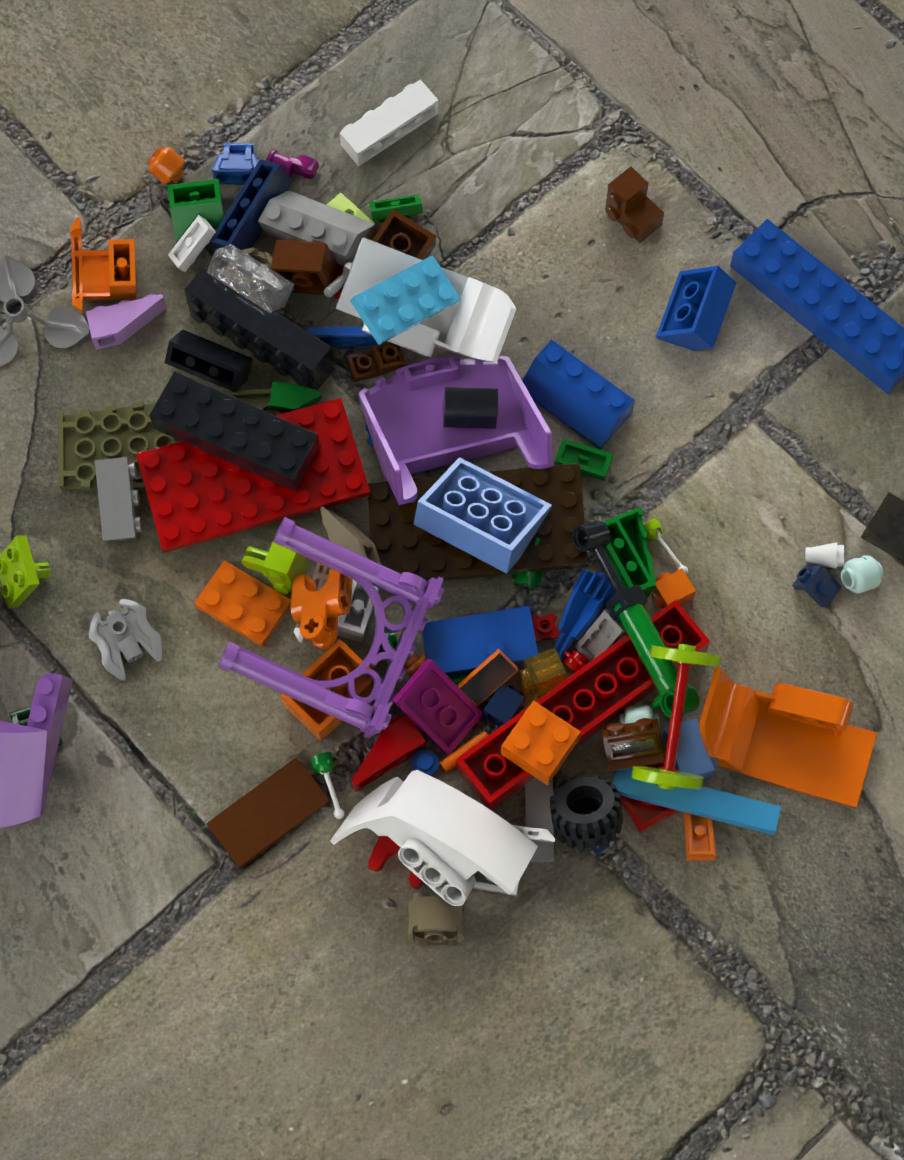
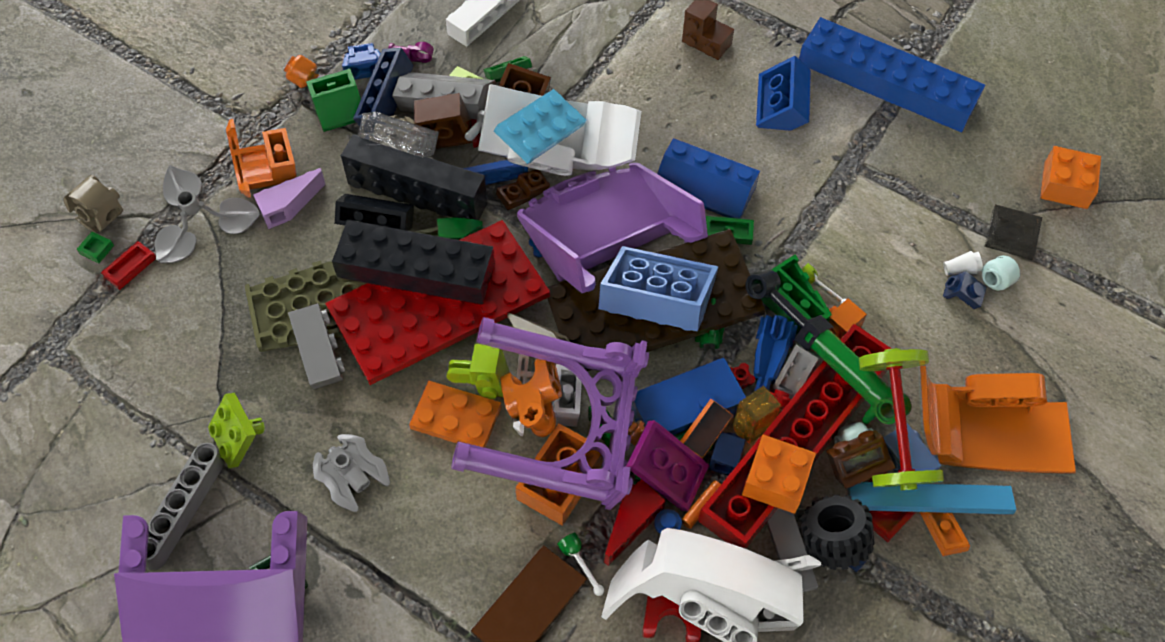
camera: 15 degrees left, 10 degrees down
white plate [168,215,216,272] -> none
black brick [442,387,498,429] -> none

